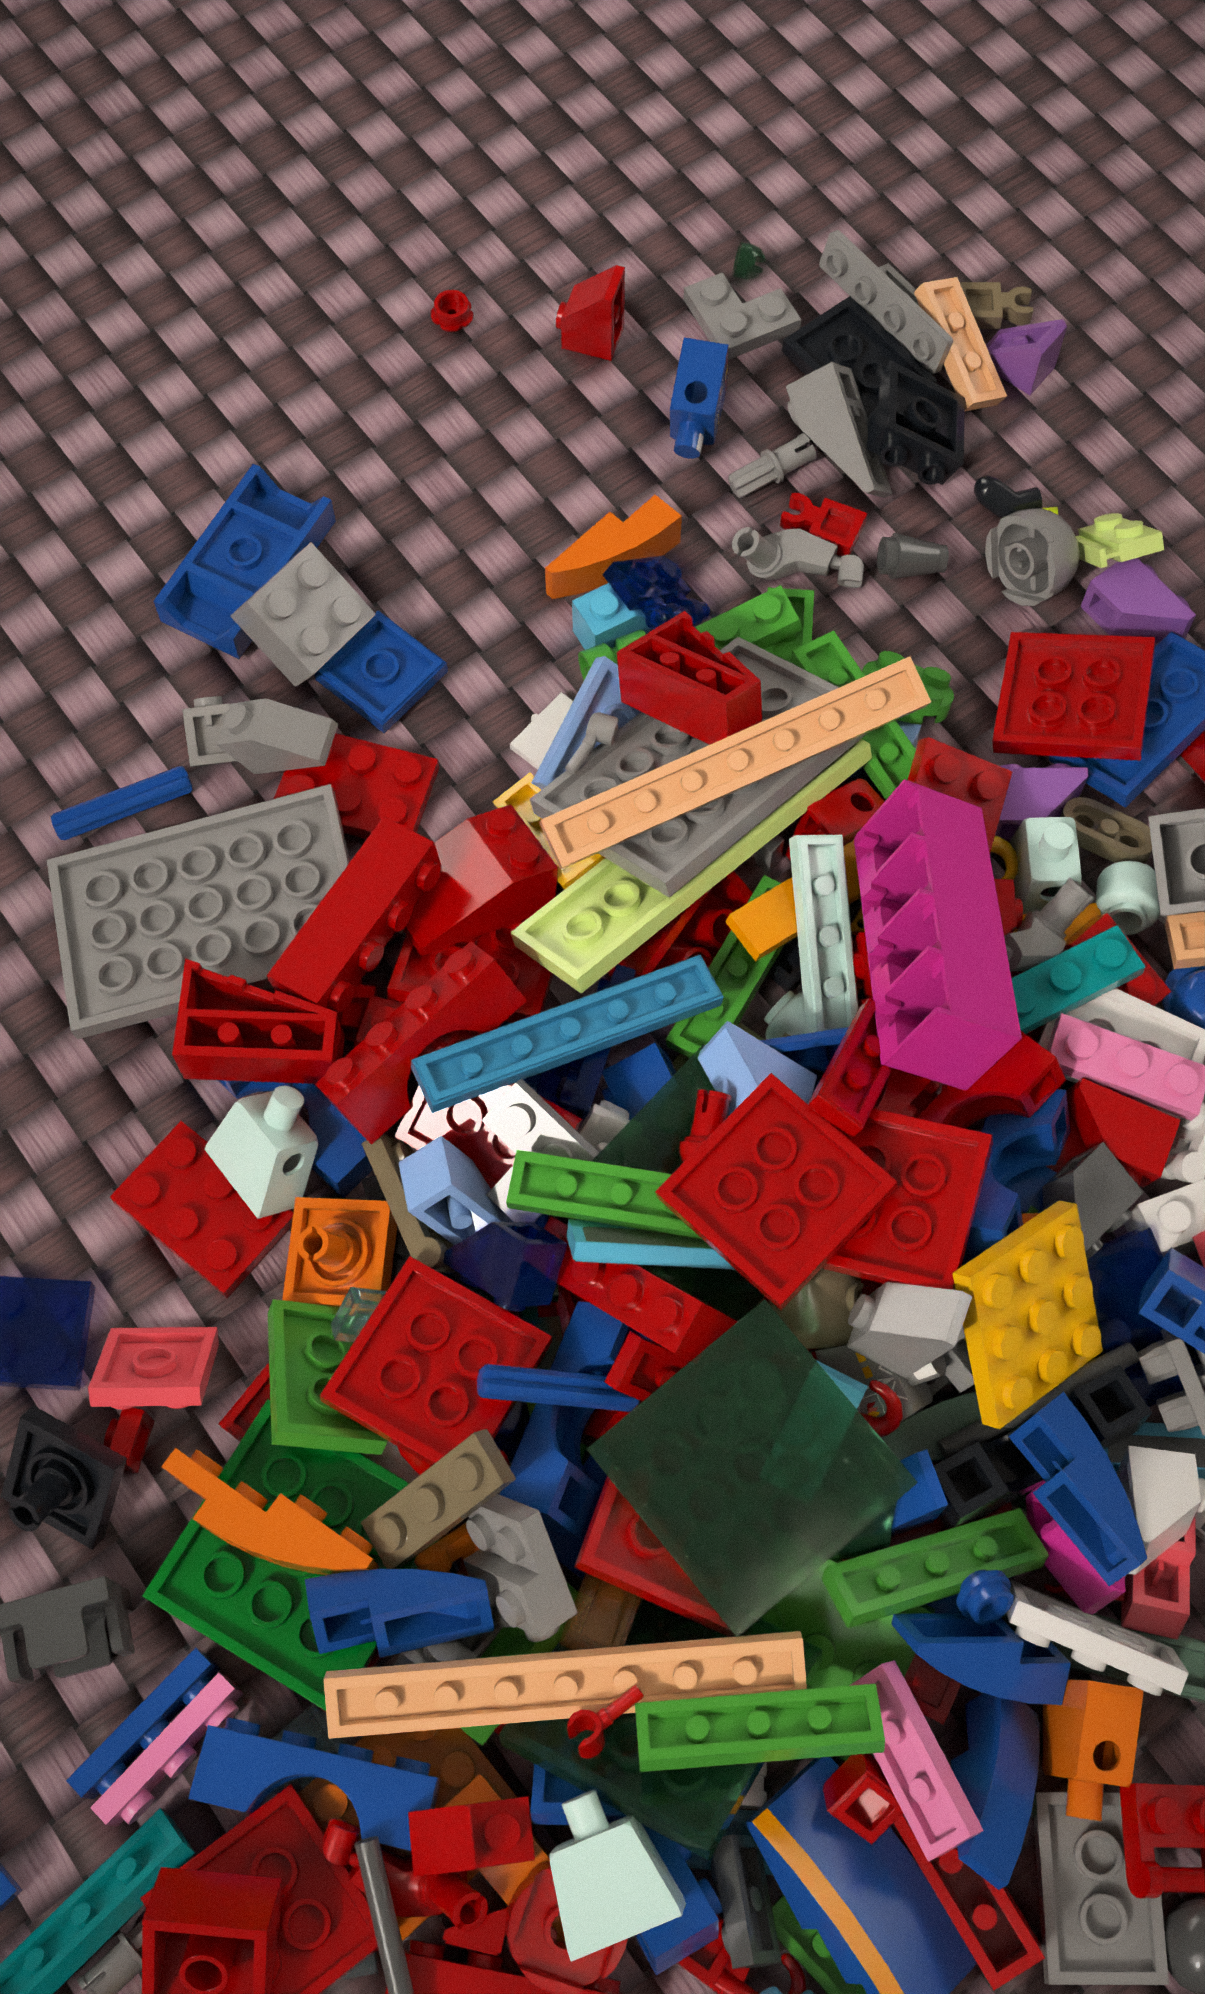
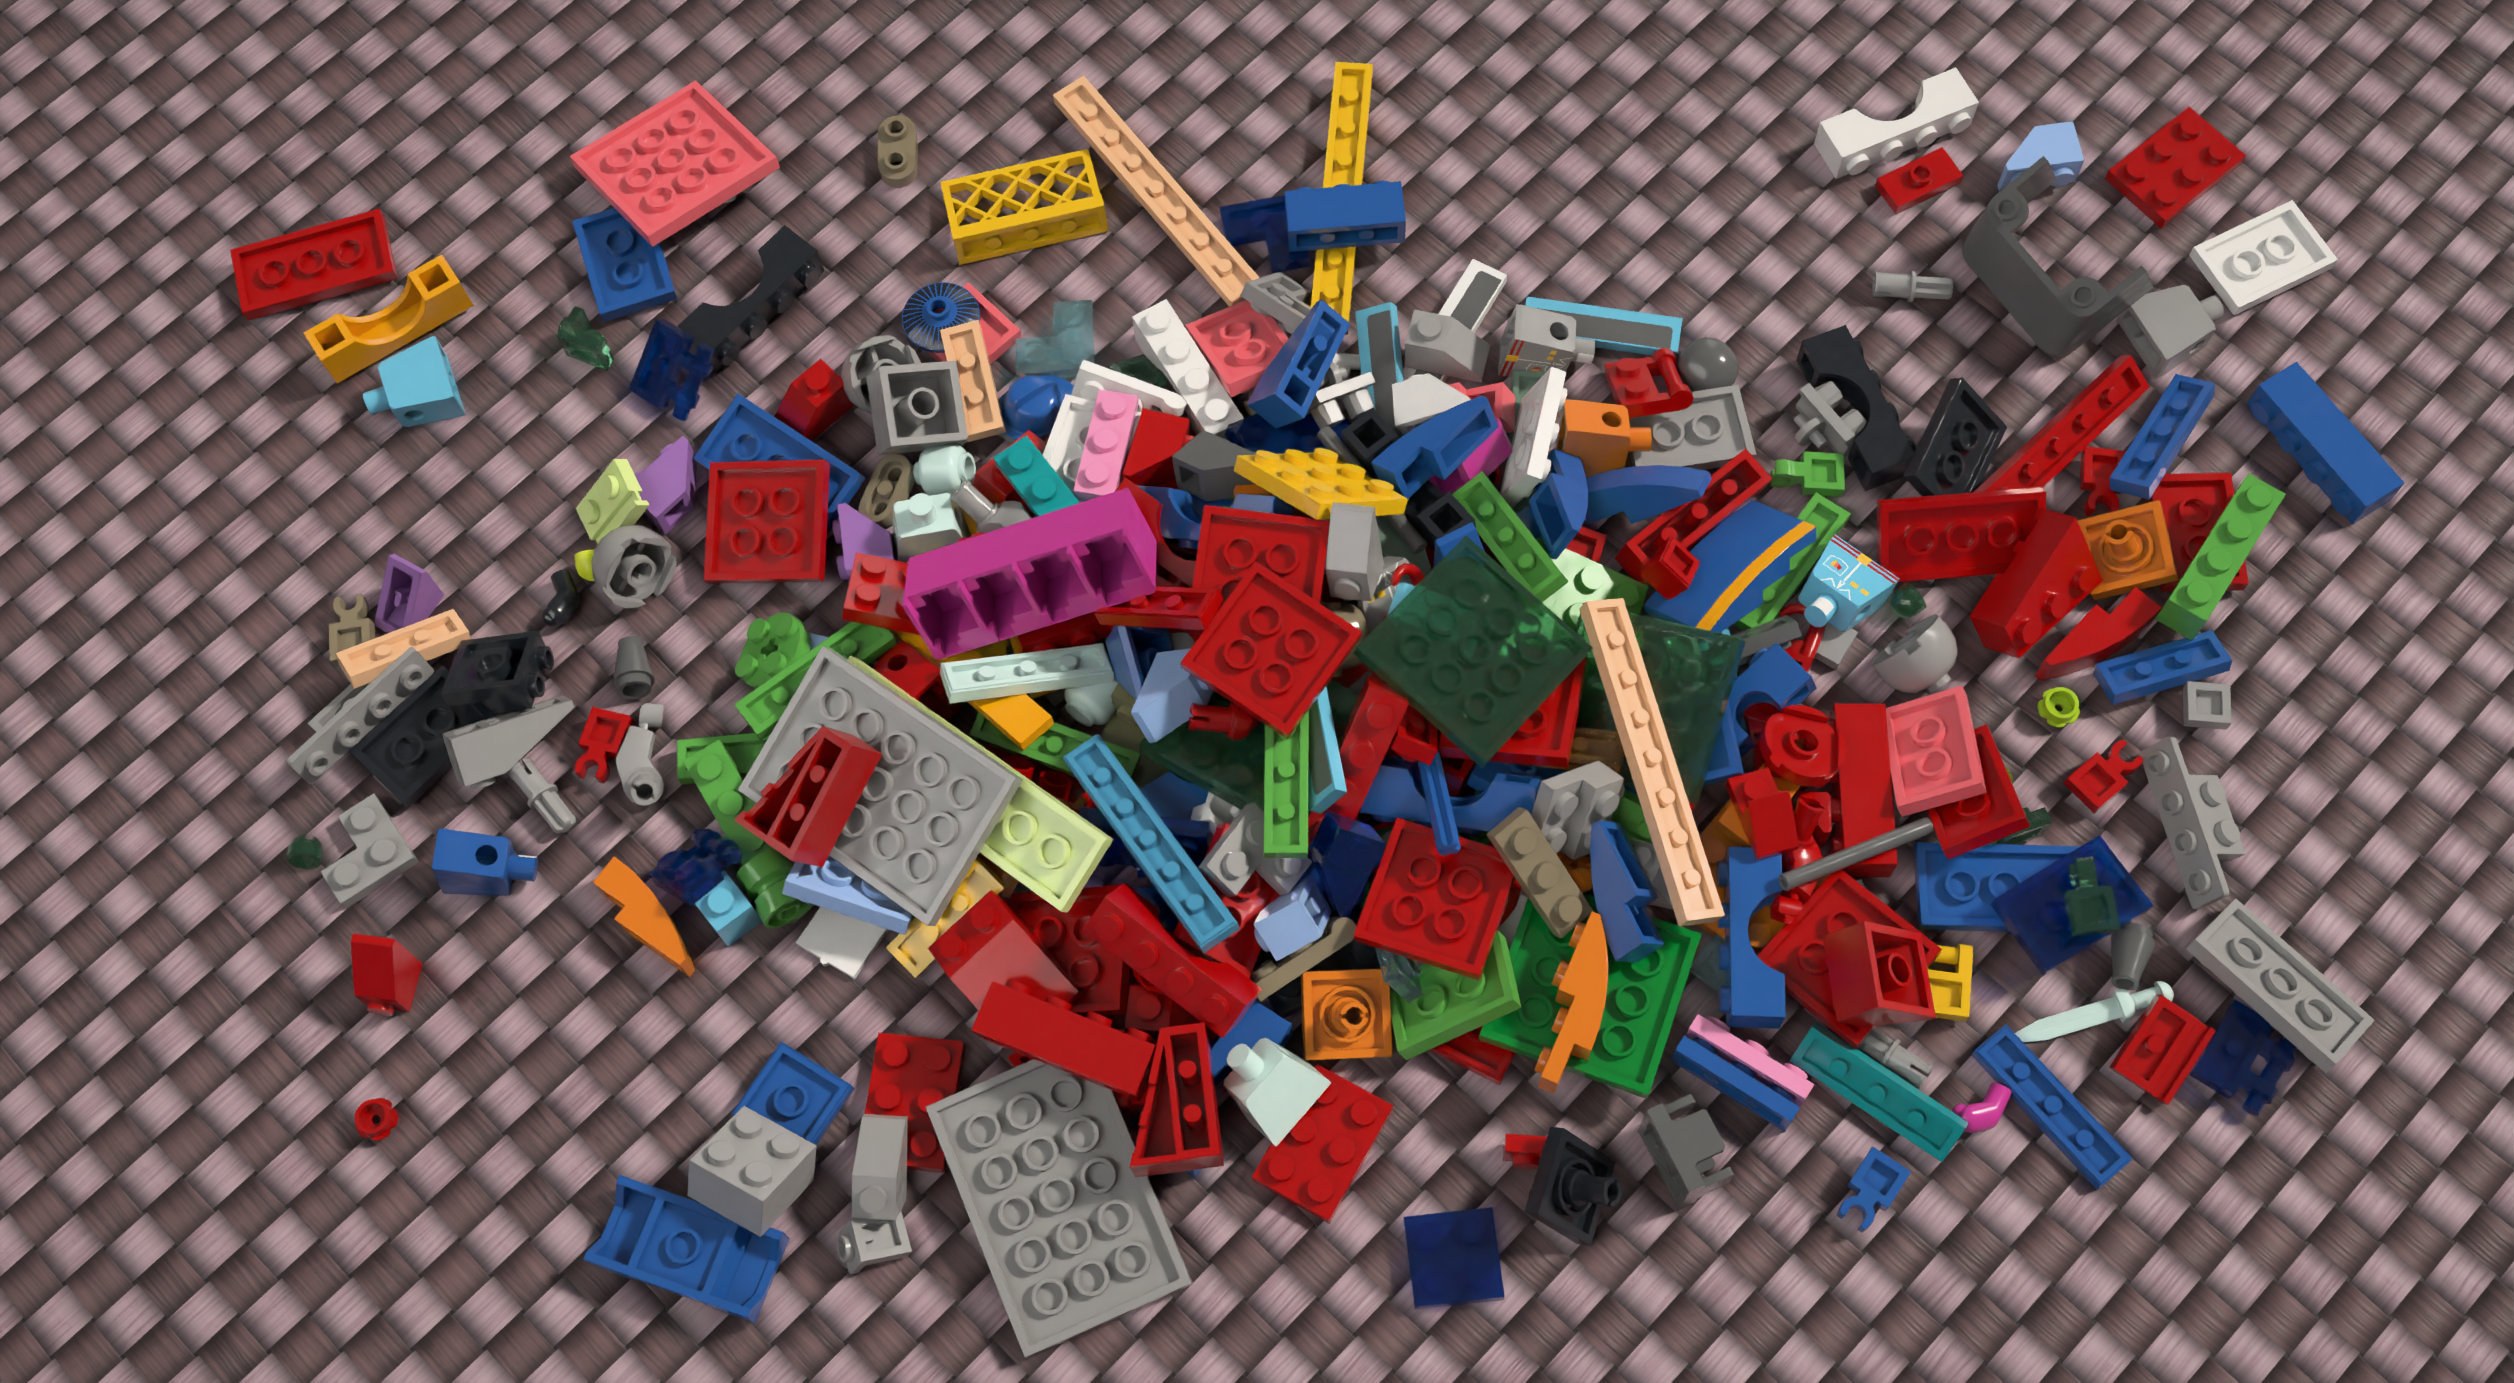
camera: 95 degrees left, 0 degrees up
blue axle [51,766,193,840] -> none
coral plate [88,1327,219,1410] -> none
light nougat plate [539,656,931,869] -> none
light aqua torso [549,1790,686,1962] -> none
light grey hand [565,712,619,774] -> none
red hand [567,1684,645,1759] -> none
bright green plate [635,1684,885,1772] -> none
bright pink plate [849,1660,984,1862] -> none
blue plate [956,1570,1014,1625] -> none

